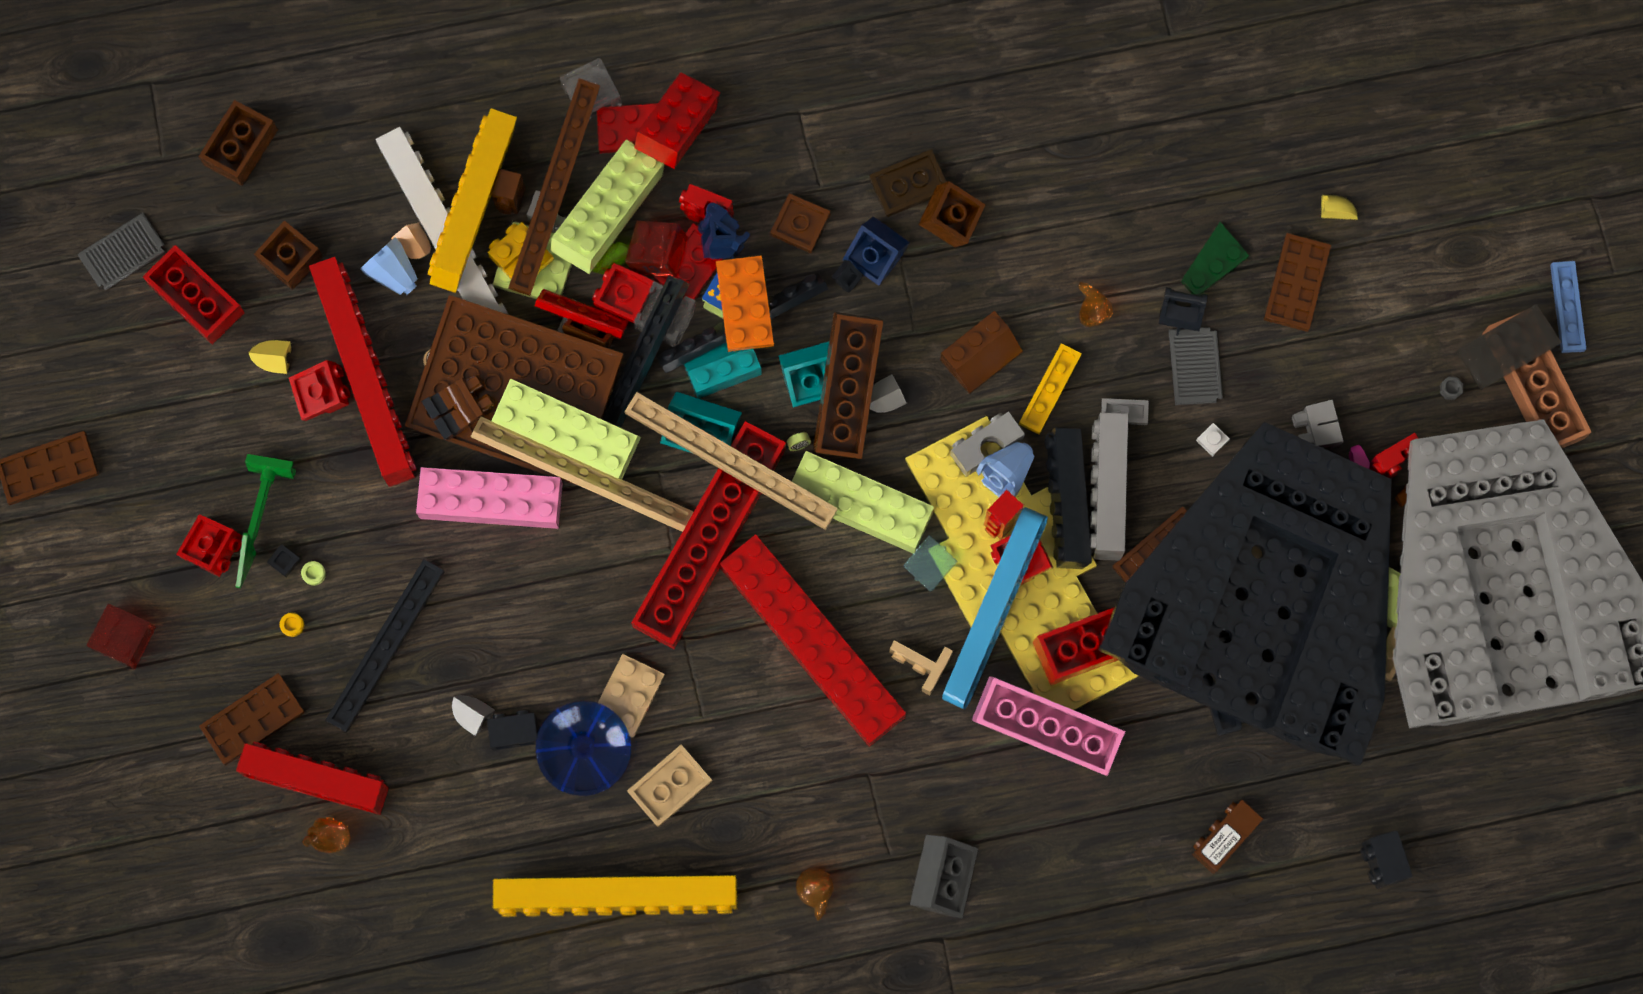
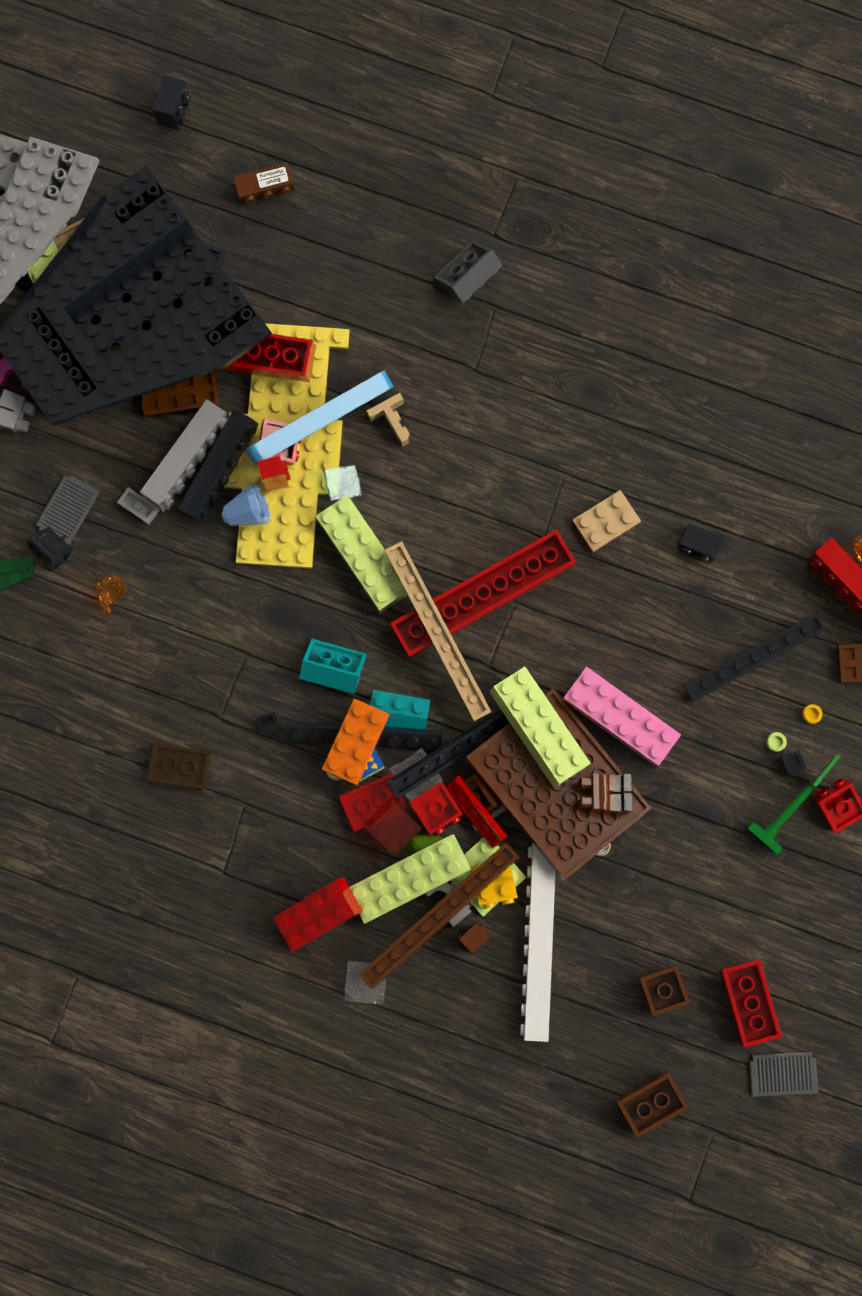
camera: 150 degrees left, 5 degrees up
light yellow brick [249,340,291,374] -> none
red plate [289,360,350,421] -> none
red brick [309,257,417,487] -> none
light blue cone [360,237,417,295] -> none
light nougat brick [391,223,431,259] -> none
yellow brick [427,108,517,293] -> none
brick [452,695,495,736] -> none
tan plate [471,417,693,532] -> none
yellow brick [493,876,737,917] -> none
clear blue dish [535,700,631,796] -> none
red plate [597,104,657,153] -> none
tan plate [627,745,712,828] -> none
teal slope [660,392,742,454] -> none
red plate [679,184,734,222] -> none
dark blue piece [698,203,750,259] -> none
red brick [719,534,906,747] -> none
reddish brown plate [770,193,830,254] -> none
yellowish green tile [787,432,811,451] -> none
clear orange hat [796,868,833,921] -> none
reddish brown brick [813,312,883,459] -> none
dark blue slope [842,216,910,286] -> none
light grey brick [870,375,907,412] -> none
reddish brown brick [918,181,986,247] -> none
reddish brown slope [940,311,1023,394] -> none
light grey arch [950,412,1025,477] -> none
bright pink brick [972,676,1125,776] -> none
yellow plate [1019,343,1082,435] -> none
white plate [1196,423,1230,457] -> none

